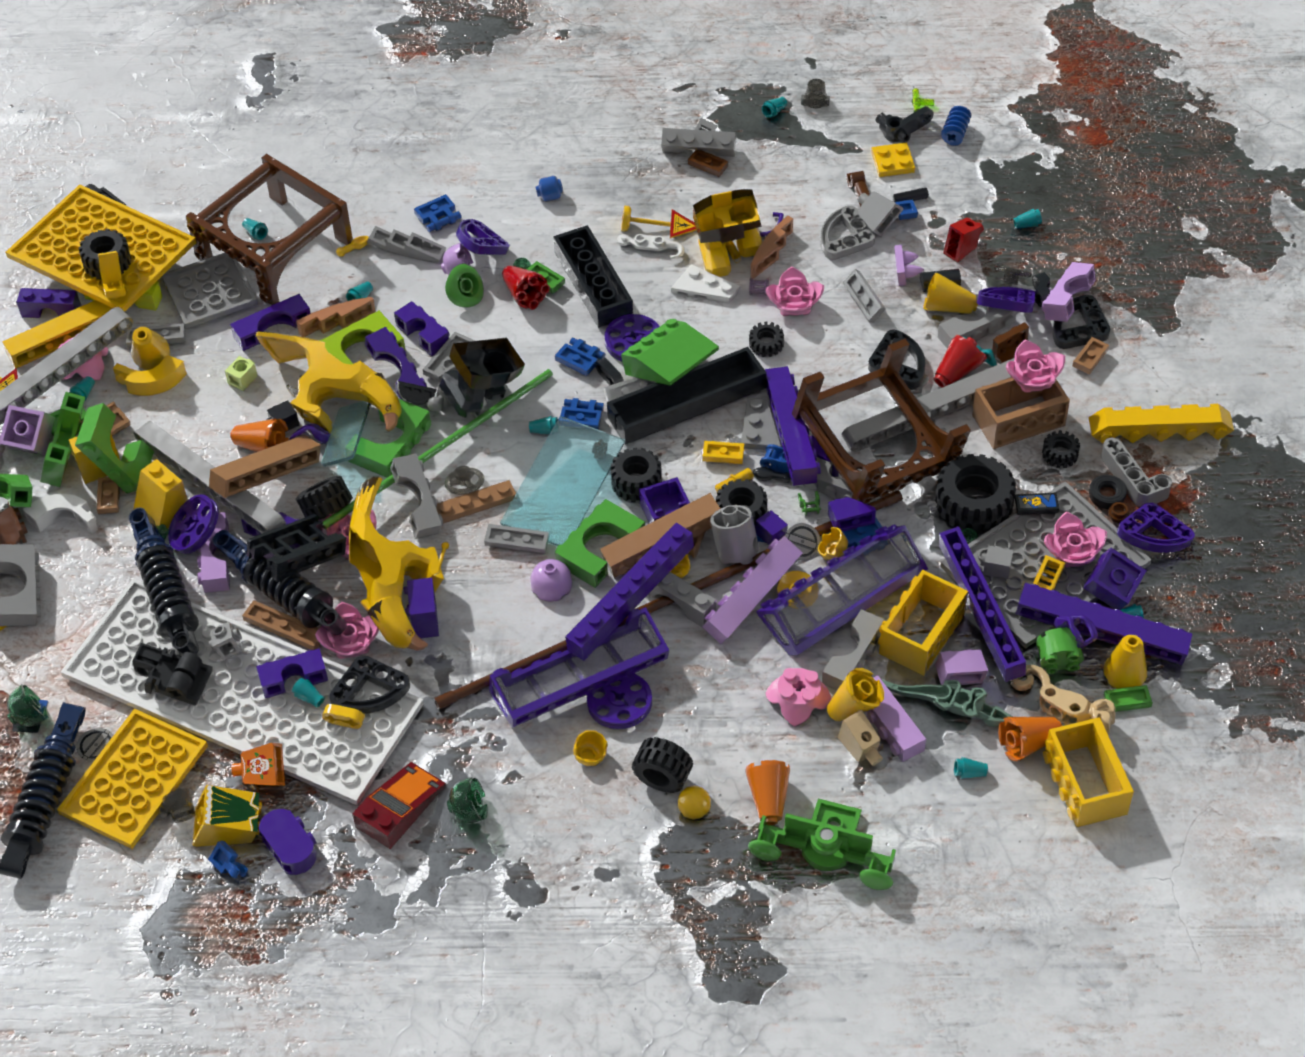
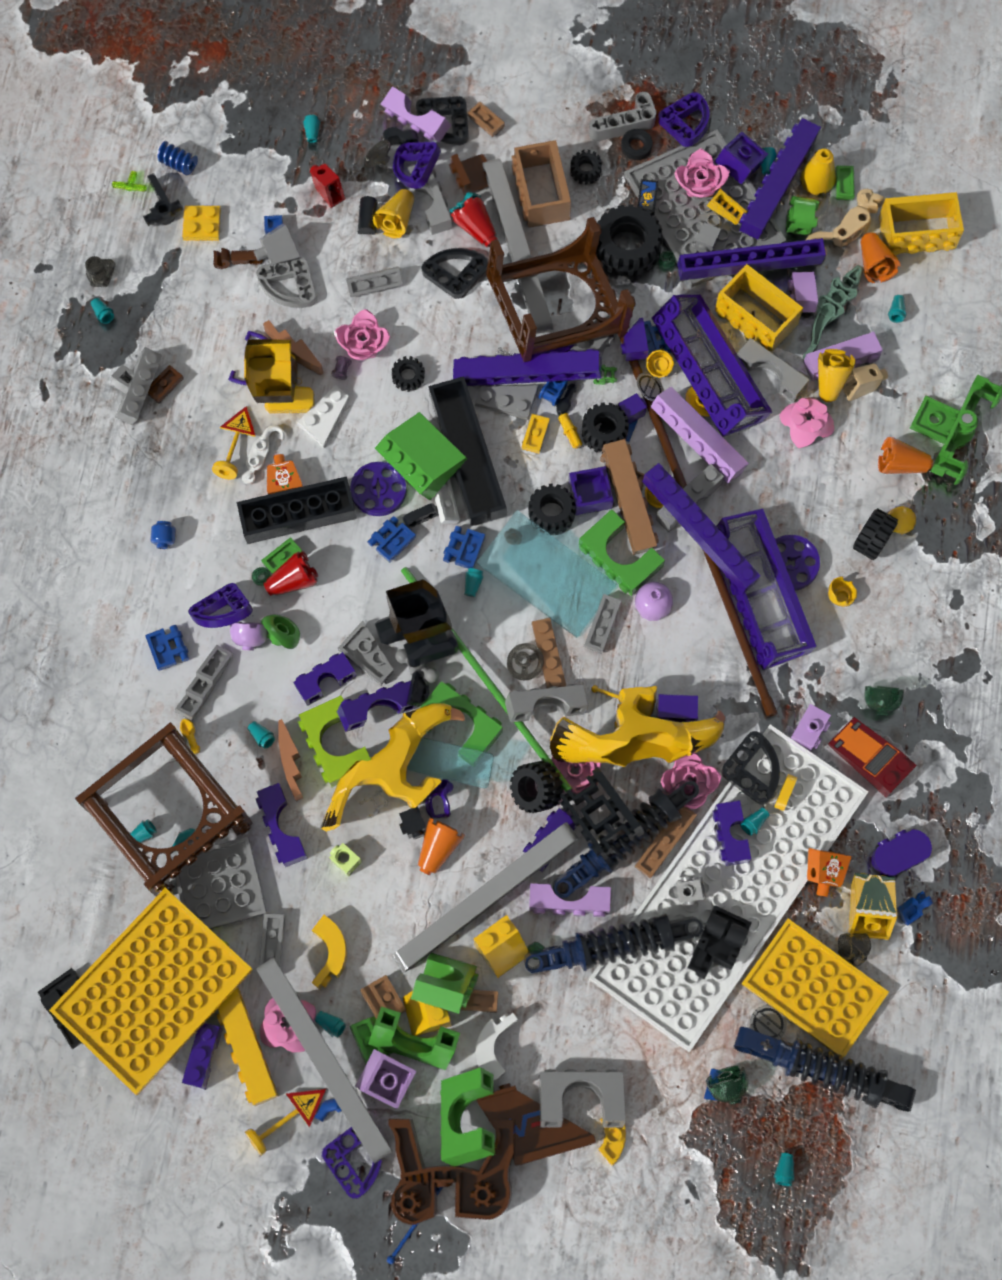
camera: 80 degrees left, 20 degrees up
black tyre [79,229,131,279] -> none
yellow bracket [98,251,126,299] -> none
yellow cone [131,327,170,370] -> none
dark purple wedge [168,494,219,554] -> none
medium nougat brick [209,435,321,498] -> none
light grey cylinder [710,505,759,564] -> none
black axle [893,187,929,202] -> none
lavender tile [894,245,924,286] -> none
bright pink brick [1006,339,1065,392] -> none
dark purple piece [1054,615,1098,648] -> none
yellow brick [1088,404,1234,444] -> none
reddish brown plate [1108,502,1129,522] -> none
none -> orange torso [267,454,303,495]
none -> lavender brick [791,704,831,751]

